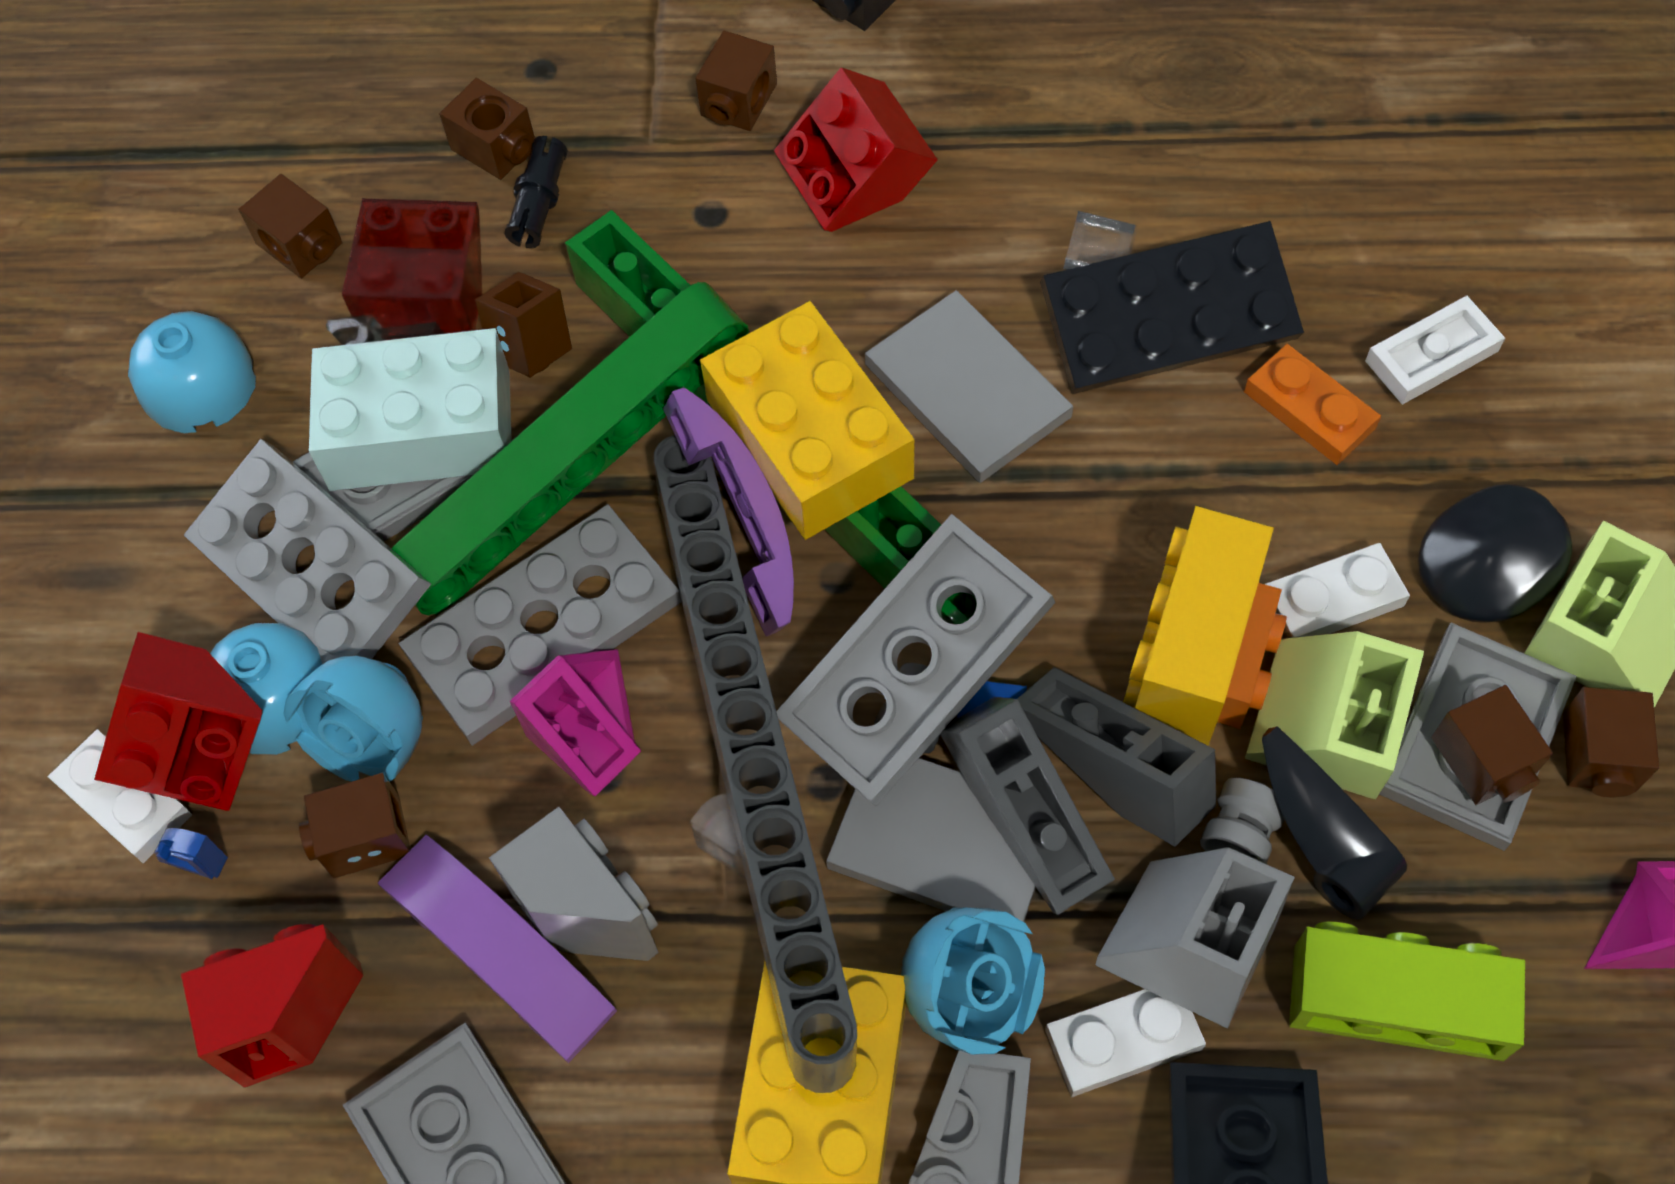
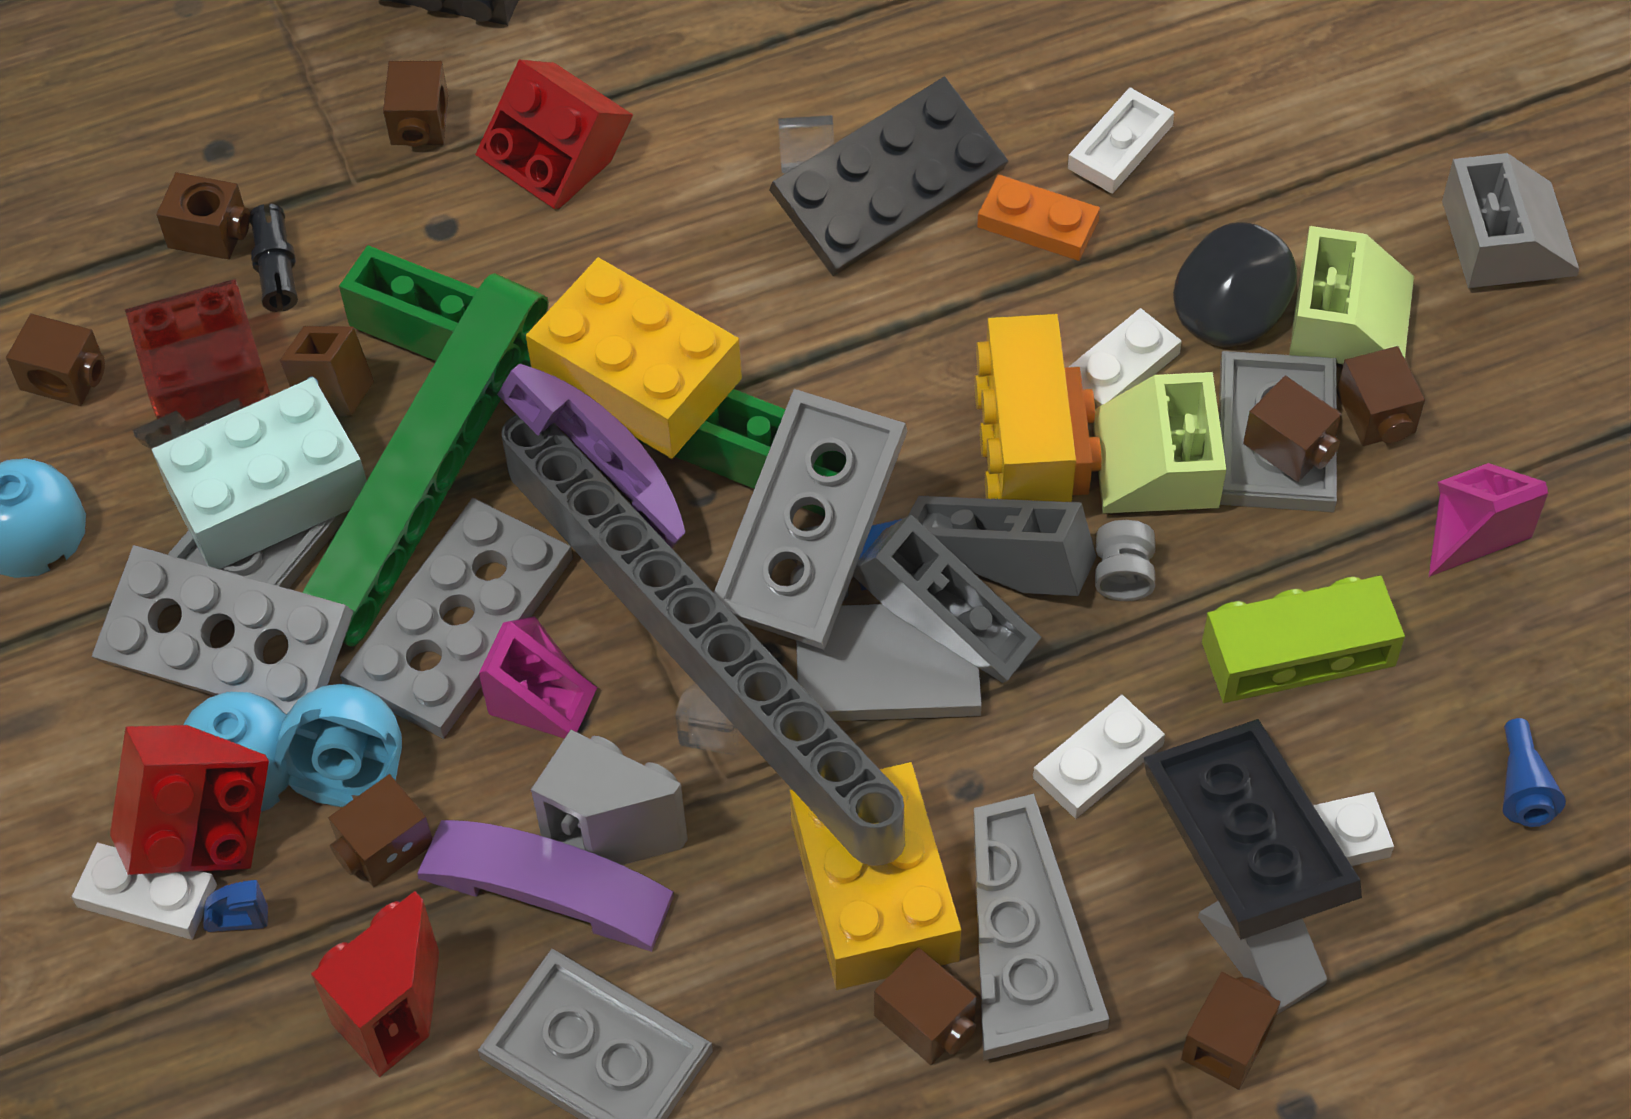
camera: 25 degrees left, 5 degrees down
light grey tile [865,290,1073,483] -> none
medium azure cylinder [901,907,1045,1055] -> none
light grey slope [1095,847,1295,1029] -> none
black piece [1262,726,1407,920] -> none

